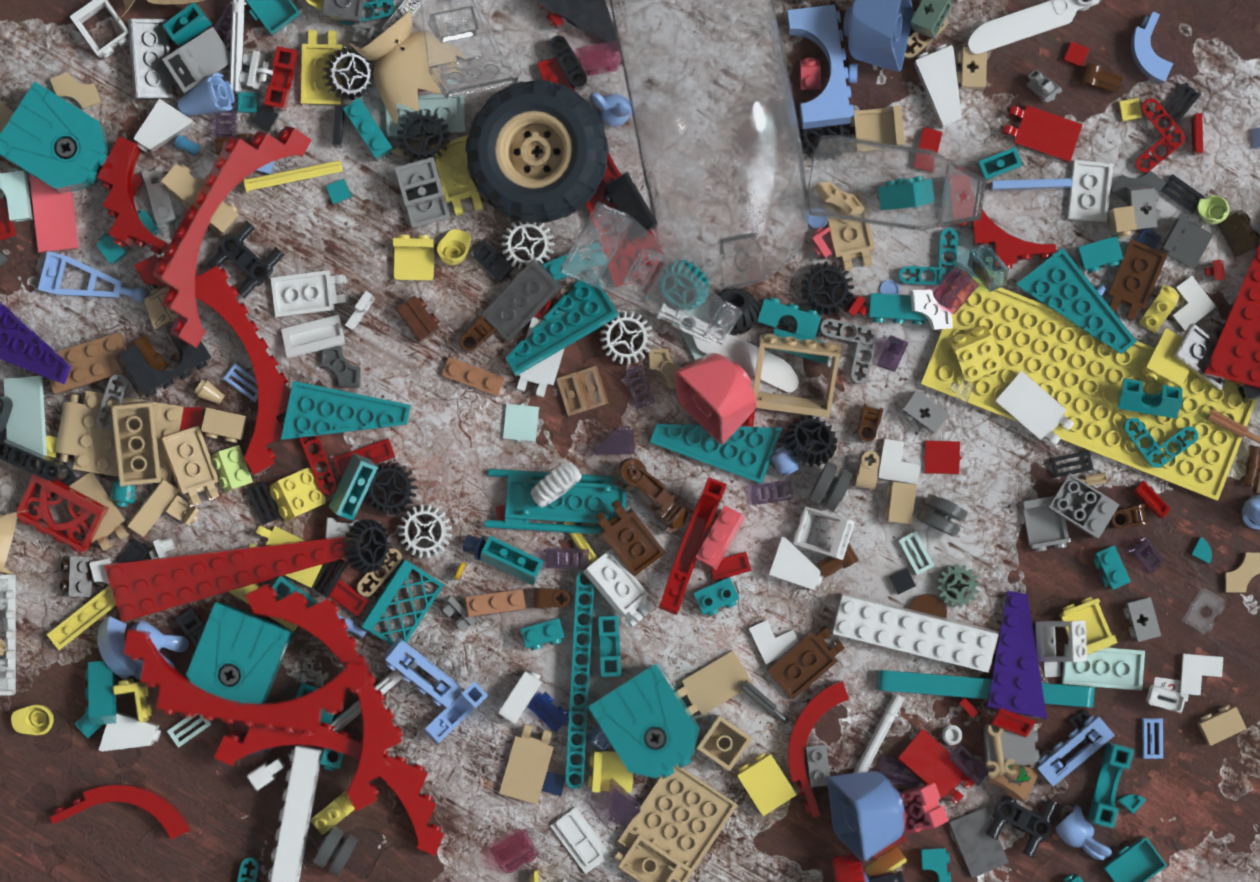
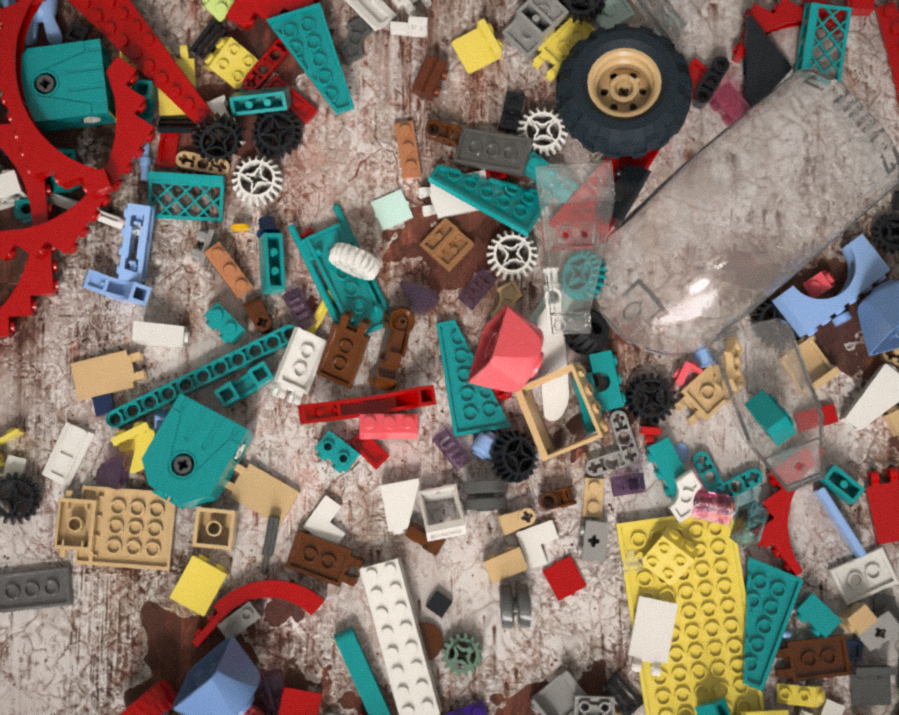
camera: 60 degrees right, 5 degrees down
light yellow piece [437,229,471,266] -> none
clear pink bracket [490,828,540,874] -> none
clear blue bracket [527,691,569,732] -> none
light blue piece [589,92,631,128] -> none
white axle [853,693,905,773] -> none
light aqua tile [898,531,934,575] -> none
none -> tan plate [582,478,604,518]

